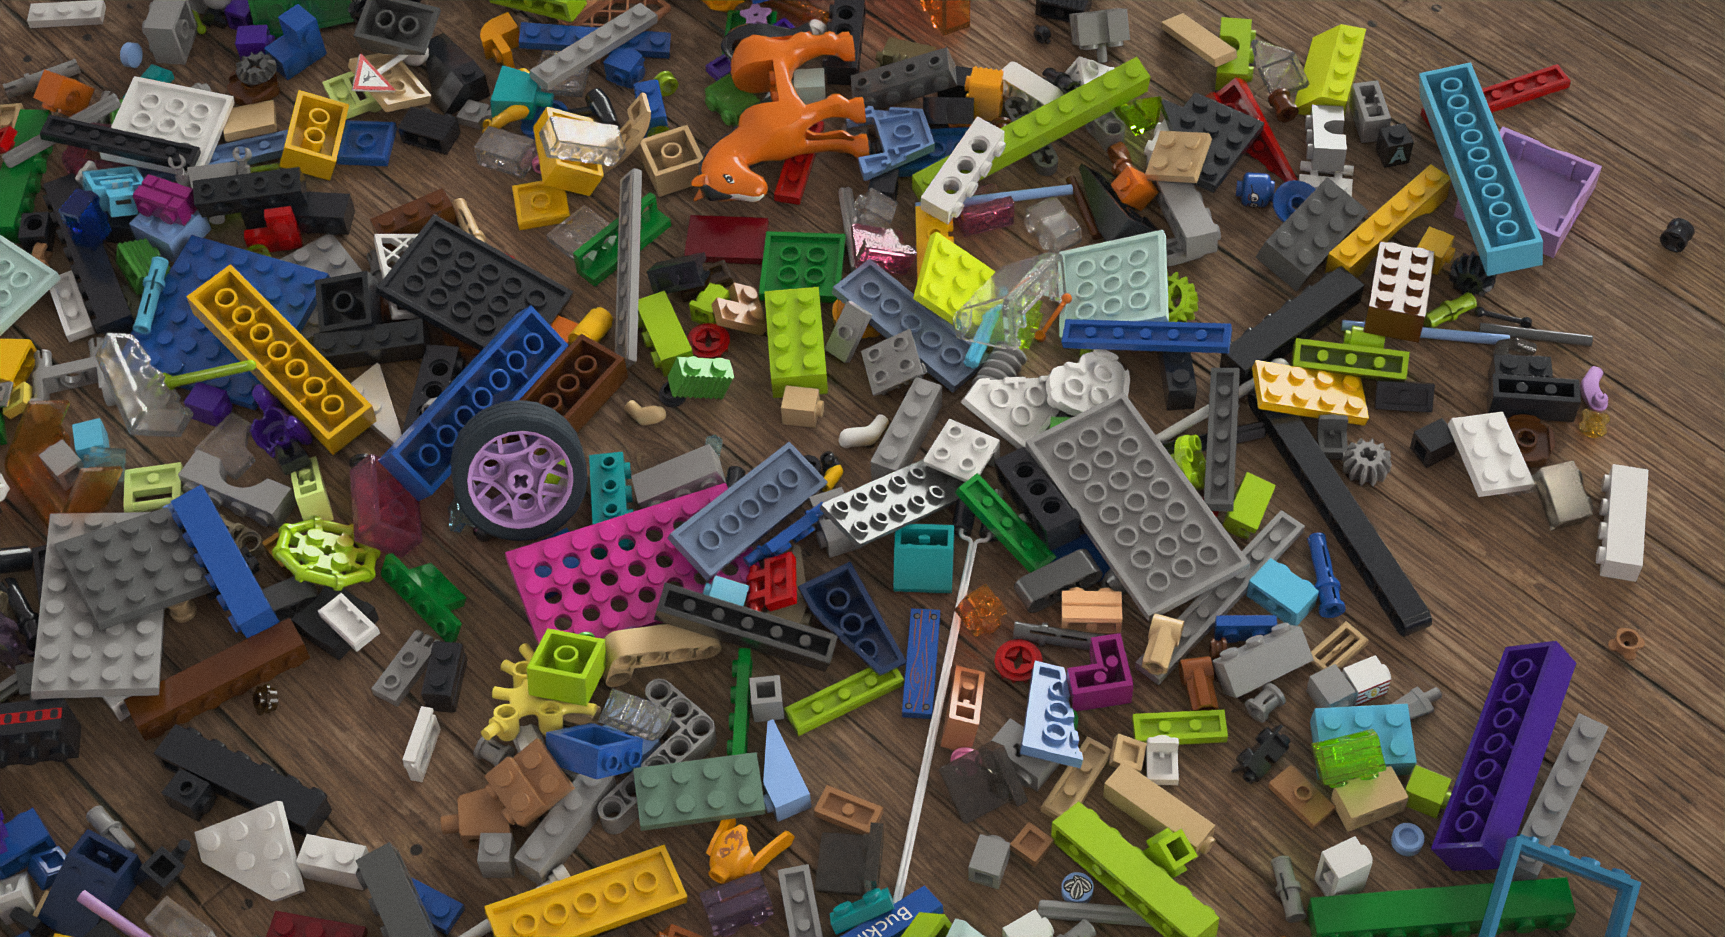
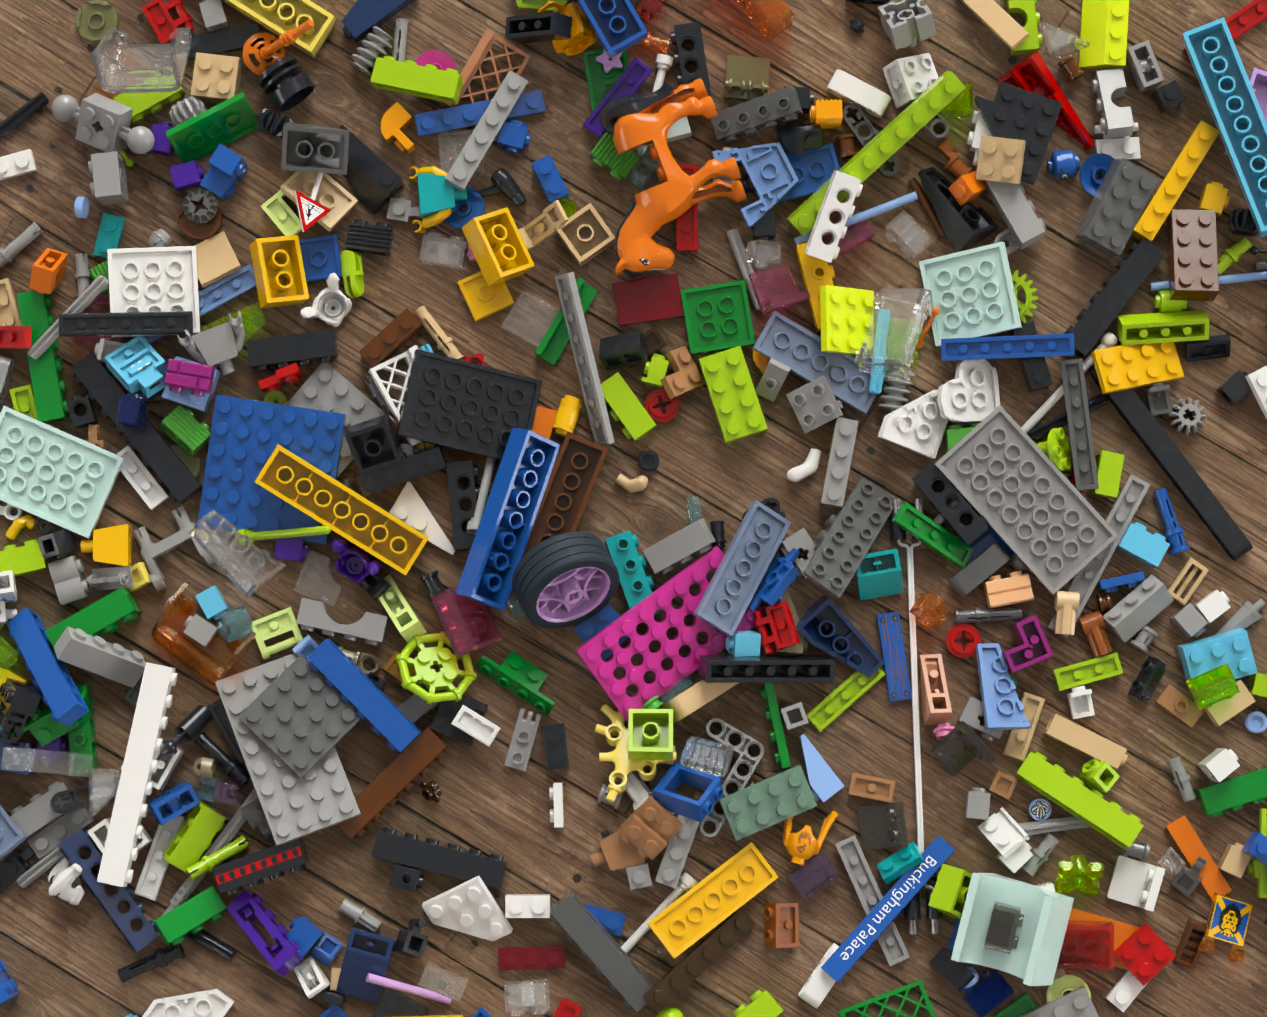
camera: 15 degrees left, 30 degrees up
medium azure pin [133,256,169,335] -> none
black brick [193,167,308,218] -> none
clear brick [539,116,627,166] -> none
lime bush [654,71,679,97] -> none
bright green brick [668,356,734,400] -> none
tan brick [781,386,824,428] -> none
arm [820,451,843,492] -> none
white bracket [924,419,1000,482] -> none
black pin [1042,68,1081,94] -> none
tan plate [1109,733,1147,772] -> none
none -> white hair [300,273,352,327]
none -> lime arm [340,250,364,298]
none -> white plate [978,807,1030,859]

